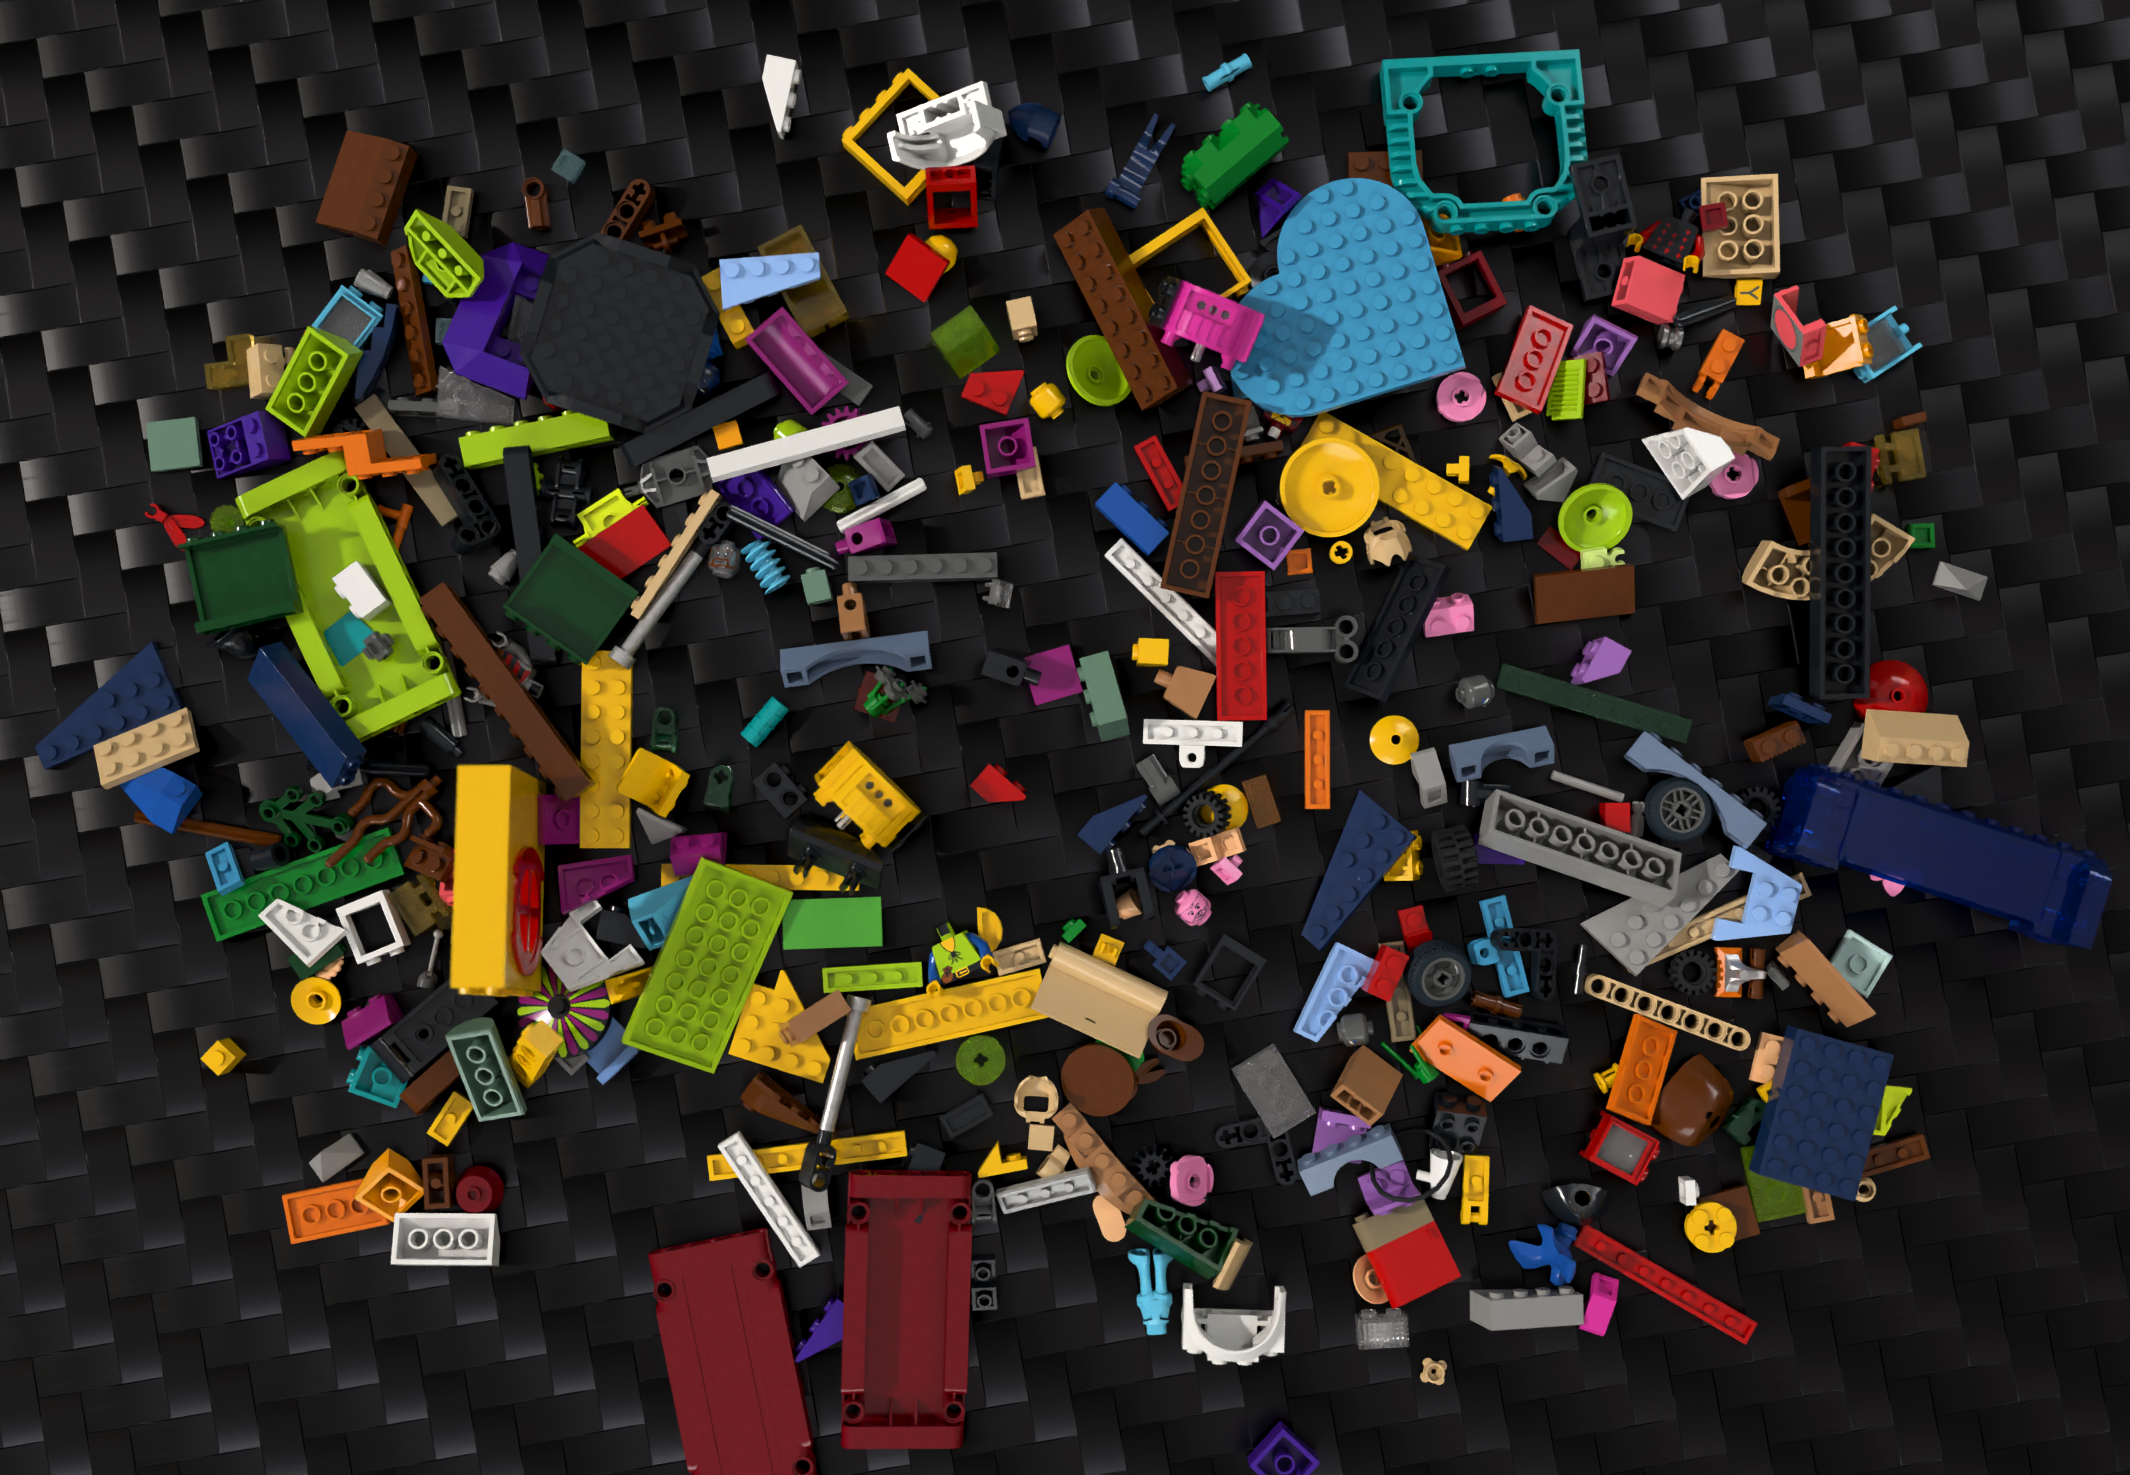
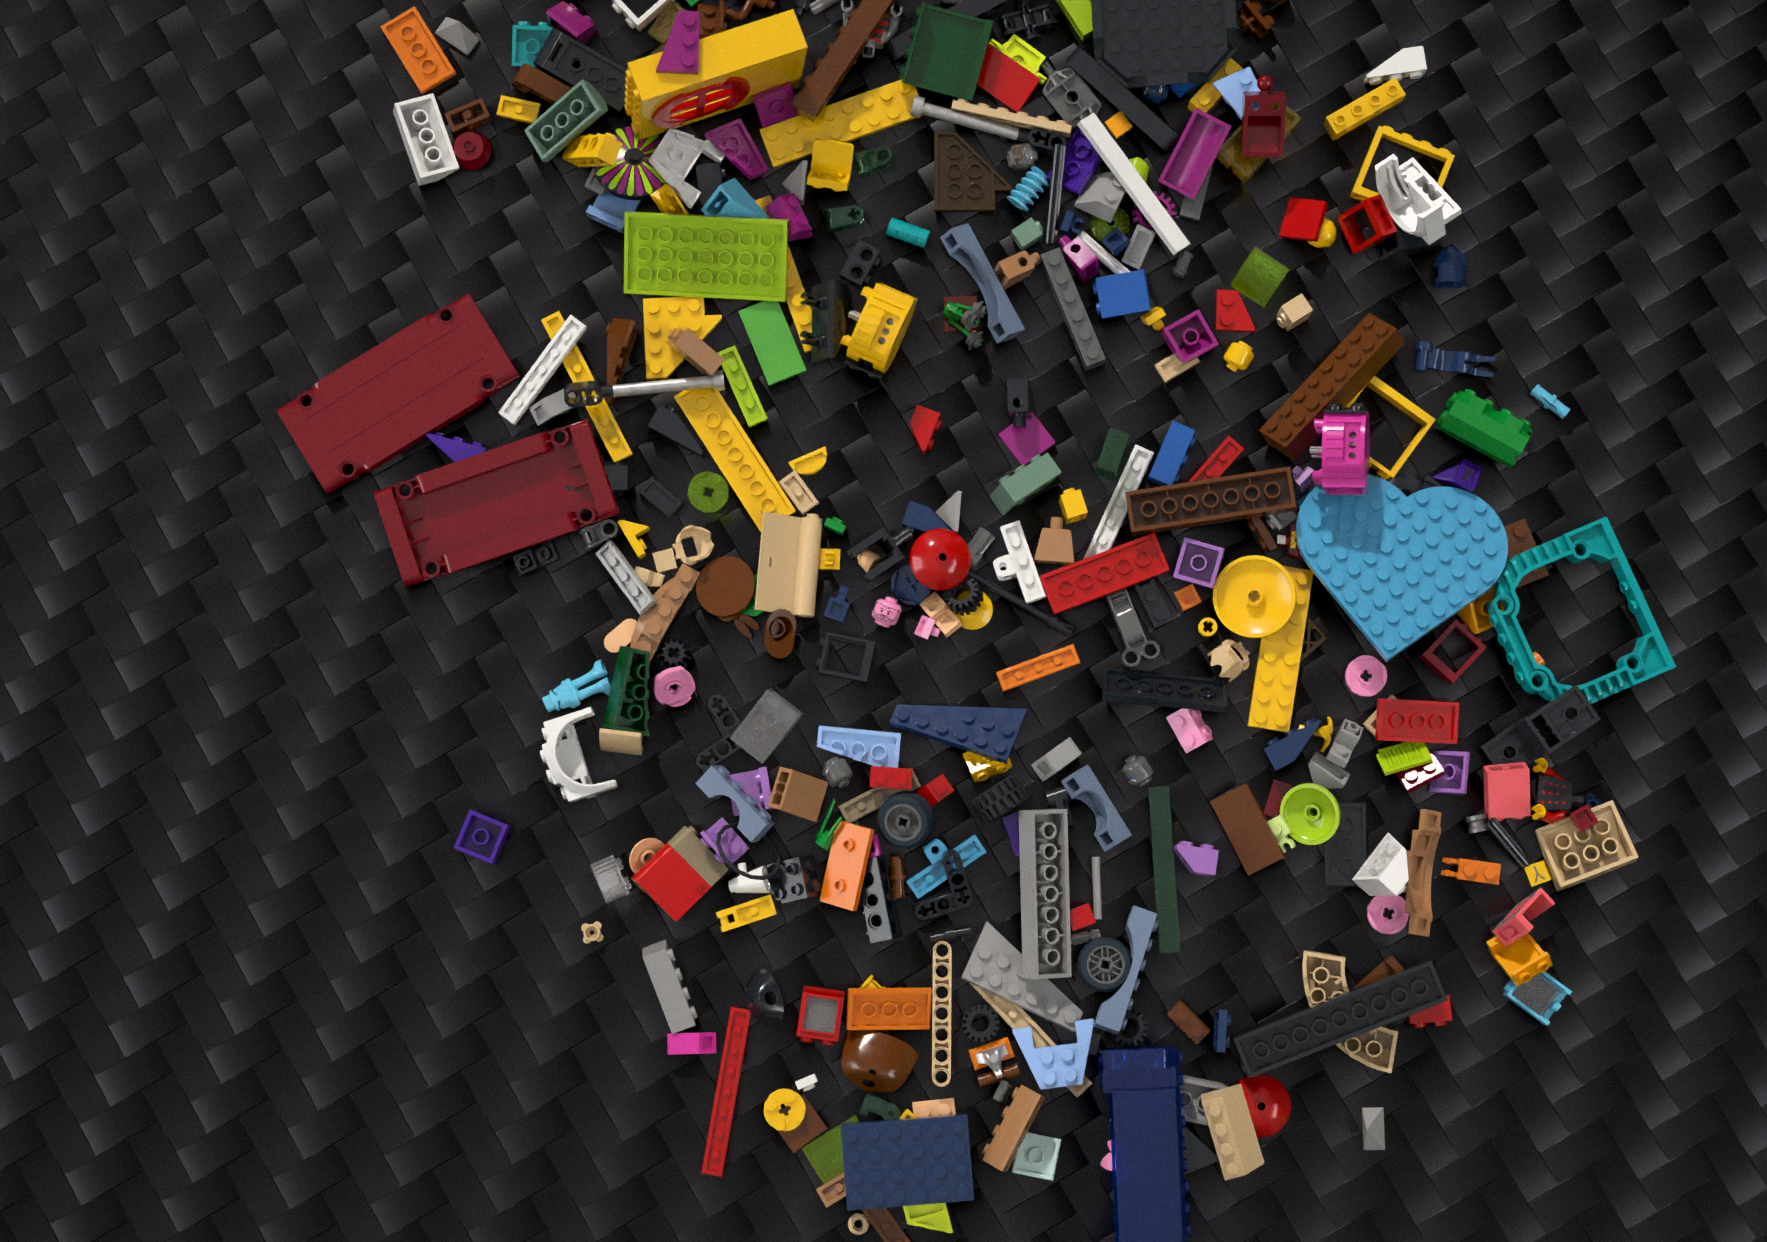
camera: 75 degrees right, 5 degrees down
light orange slope [354,1148,424,1223] -> none
hinge [417,929,443,990] -> none
torso [926,922,1000,999] -> none
clear tile [982,579,1013,608] -> none
lime dish [1066,335,1131,406] -> none
clear orange tile [1242,774,1281,829] -> none
yellow dish [1369,715,1419,765] -> none
yellow tile [1446,456,1470,484] -> none
blue animal [1509,1222,1578,1286] -> none
clear yellow plate [1873,428,1927,485] -> none
reddish brown tile [1892,411,1927,430] -> none
green tile [1906,523,1935,549] -> none
none -> magenta wing [656,11,700,75]
none -> red dish [909,529,971,590]
none -> dark brown wing [934,131,1012,212]
none -> light grey slope [935,491,962,534]
none -> dark blue tile [1060,211,1085,237]
none -> blue brick [1093,269,1152,319]
none -> clear green window [1094,428,1129,481]
none -> dark red slope [1242,75,1286,157]
none -> yellow brick [1323,77,1406,141]

